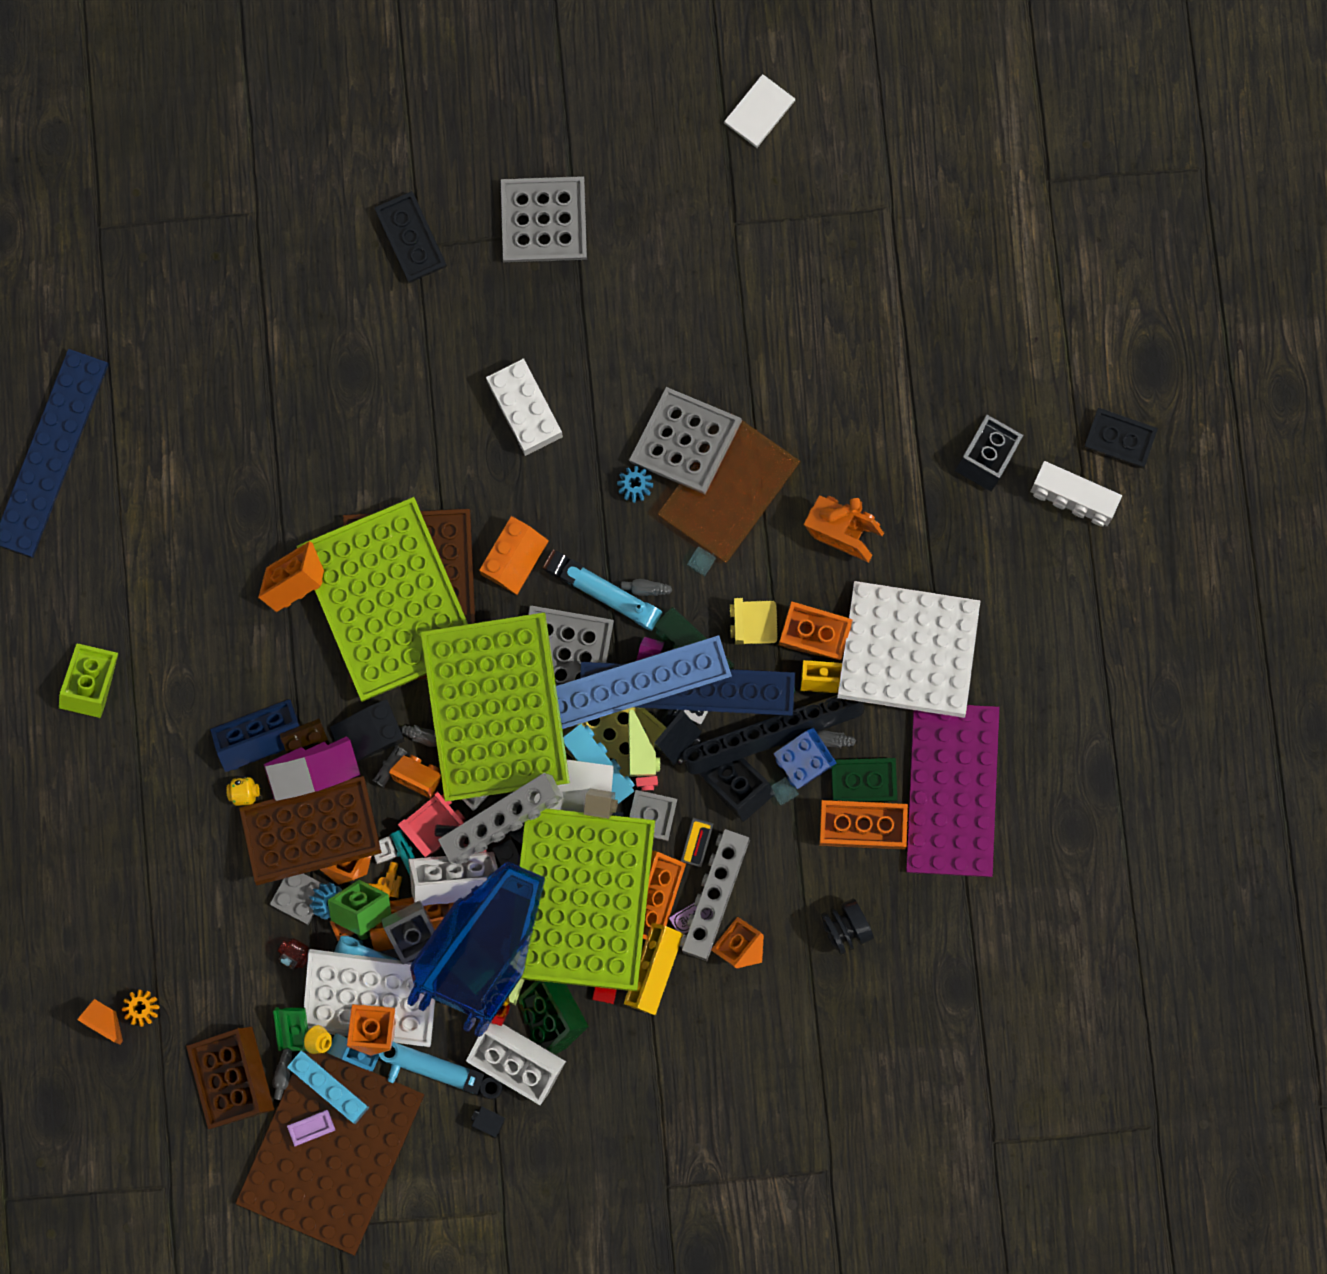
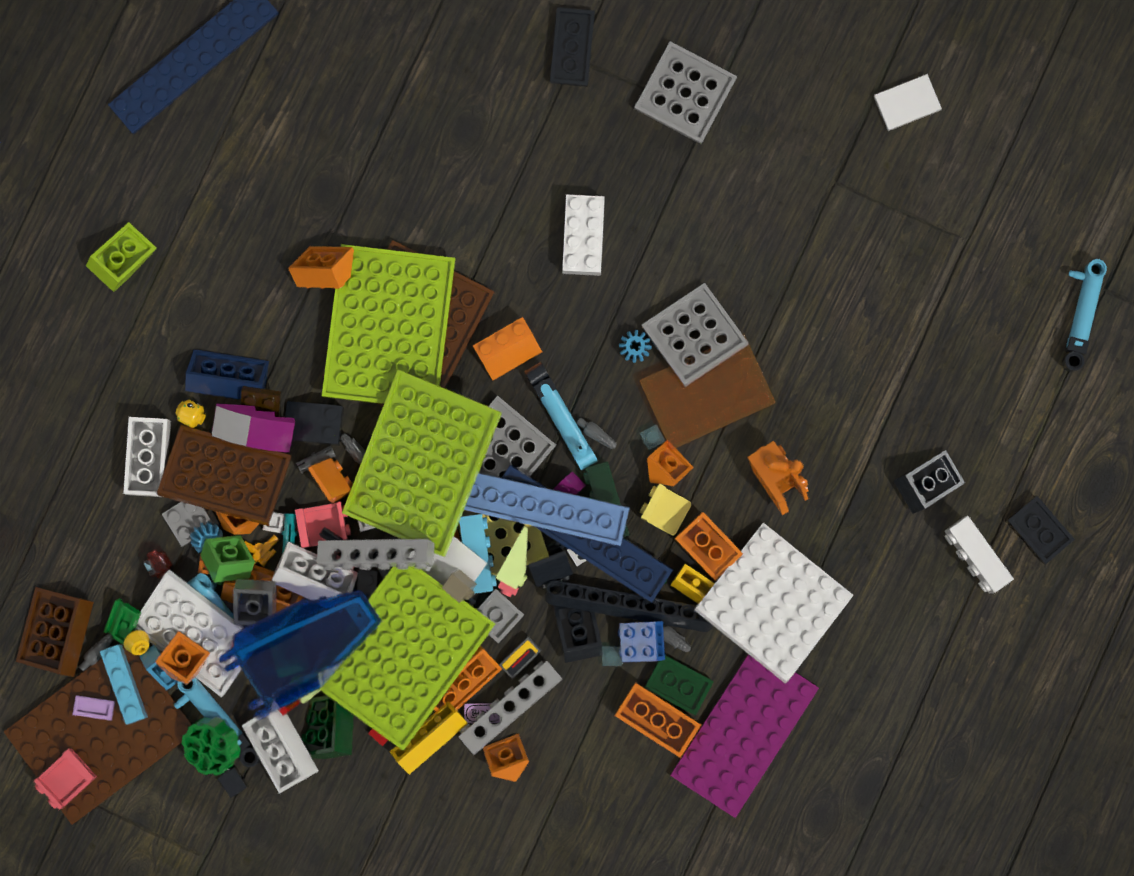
camera: 30 degrees right, 5 degrees up
light orange gear [122,990,160,1027] -> none
black wheel [821,898,874,955] -> none
none -> coral panel [34,748,97,809]
none -> white brick [124,417,171,497]
none -> green connector [182,716,241,776]
none -> orange slope [647,440,694,488]
none -> medium azure piece [1062,259,1107,372]

